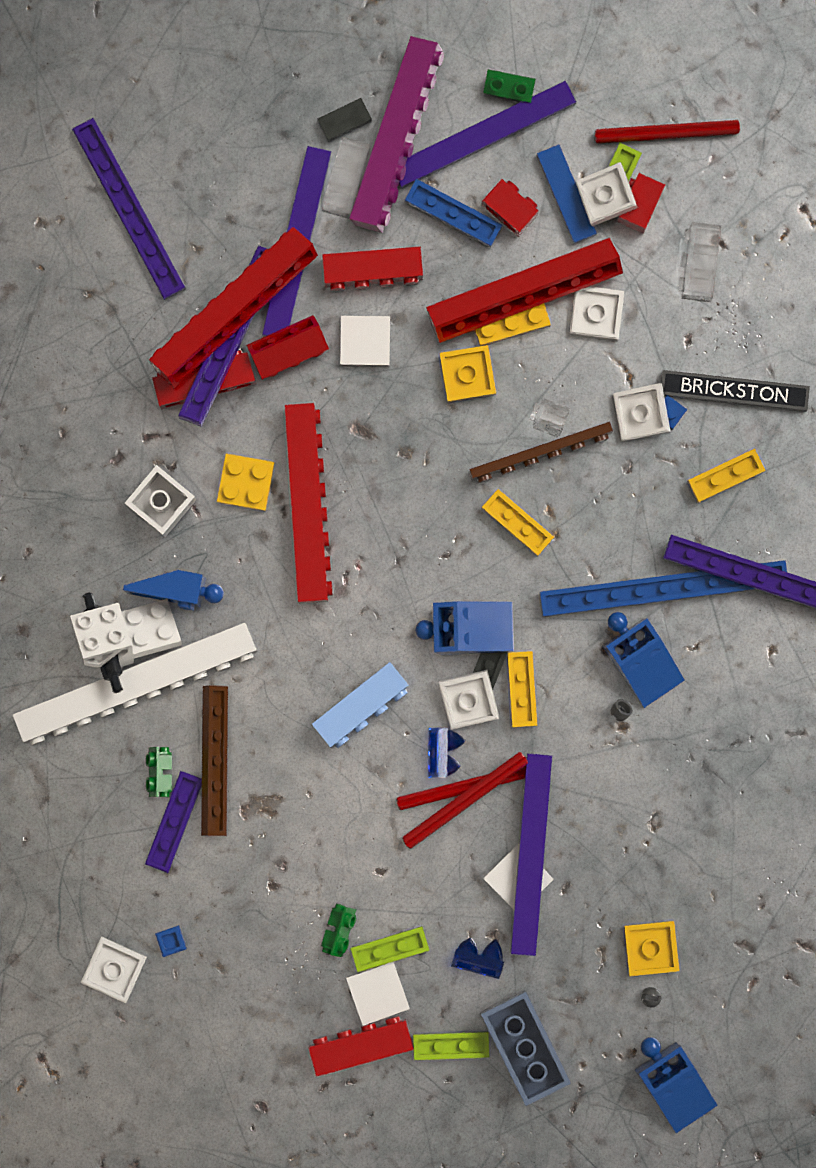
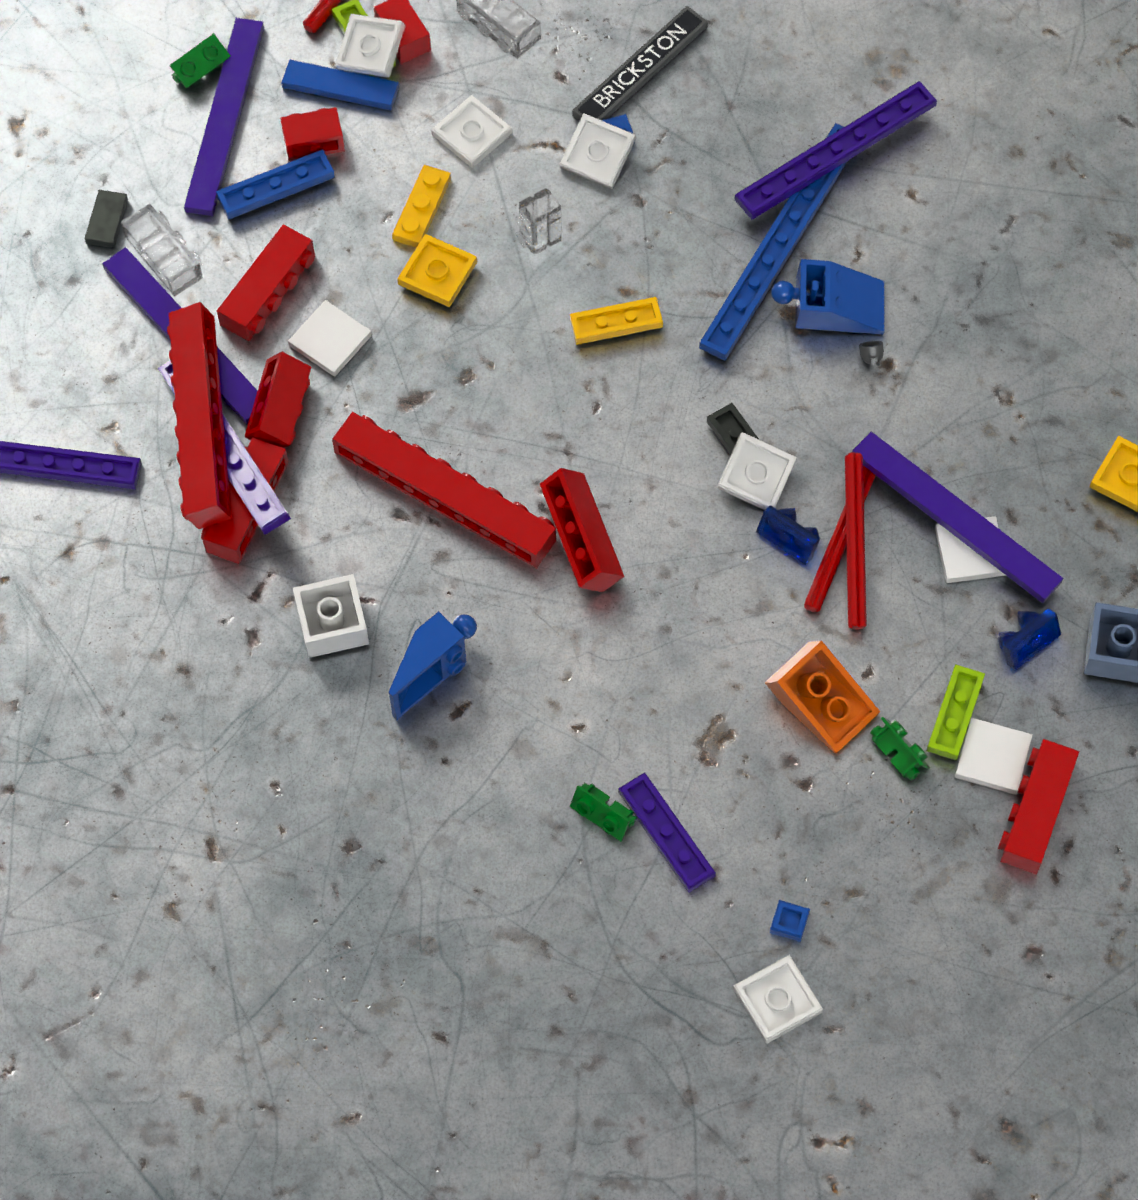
camera: 50 degrees left, 20 degrees down
white brick [13,623,257,746] -> none
white piece [70,592,182,693] -> none
reddish brown plate [201,685,228,836] -> none
yellow plate [217,453,275,511] -> none
light blue brick [312,662,409,748] -> none
magenta brick [349,36,444,233] -> none
lime plate [413,1031,490,1060] -> none
blue slope [415,601,514,656] -> none
red brick [426,238,623,343] -> none
reddish brown plate [469,422,613,483] -> none
yellow plate [507,651,537,728] -> none
yellow plate [687,448,766,503] -> none
none -> red brick [540,468,625,592]
none -> orange slope [765,640,880,753]

